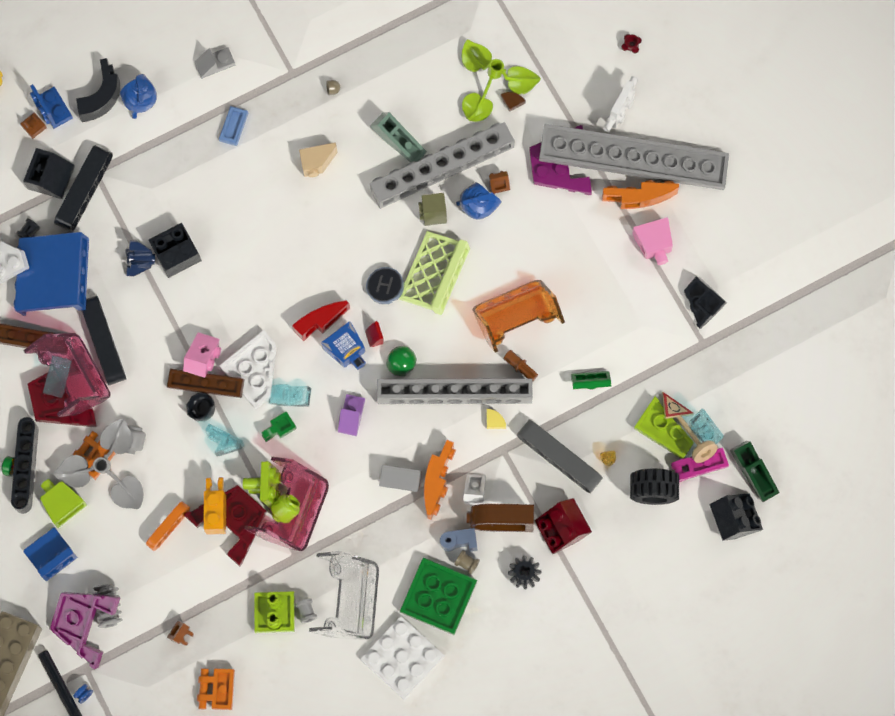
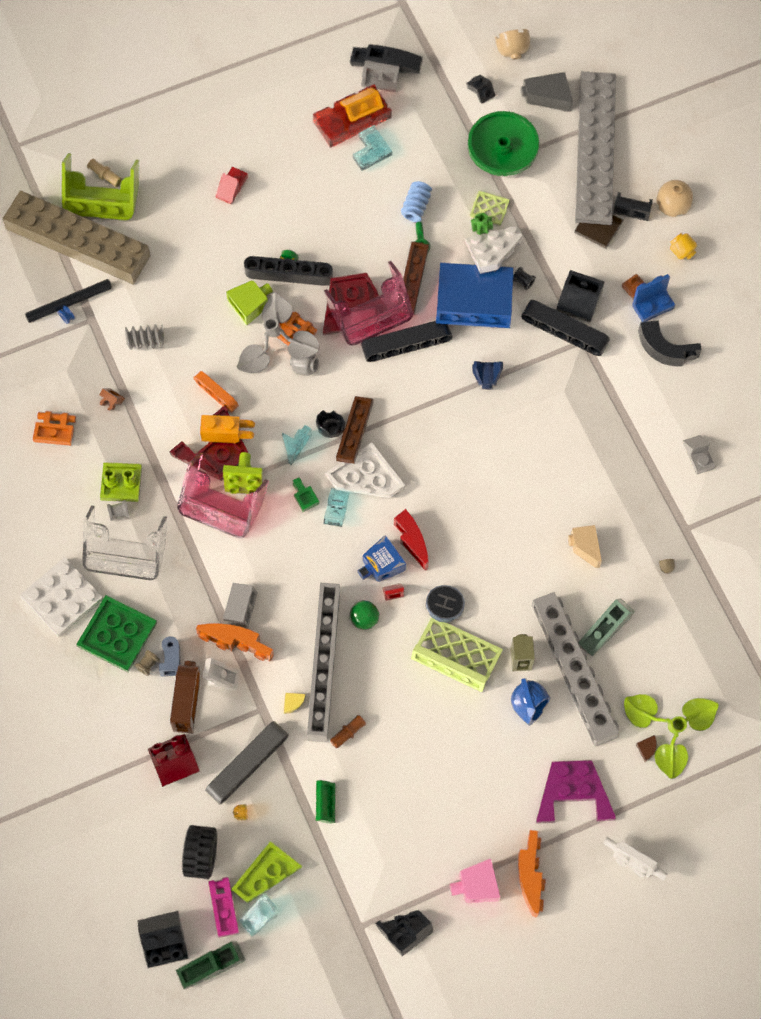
camera: 90 degrees right, 5 degrees down
blue bracket [23,528,78,581] -> none
clear light blue tile [43,355,72,398] -> none
magenta wing [50,592,120,669] -> none
blue helmet [120,74,157,119] -> none
black slope [148,222,202,278] -> none
bright pink brick [183,332,221,378] -> none
medium blue tile [219,106,249,146] -> none
lime head [271,494,300,523] -> none
medium lavender slope [338,394,365,436] -> none
clear orange windscreen [472,280,565,353] -> none
dark orange tile [489,171,510,194] -> none
black gear [508,555,542,590] -> none
light grey plate [539,124,729,190] -> none
dark red plate [621,34,642,54] -> none
tan piece [662,392,718,463] -> none

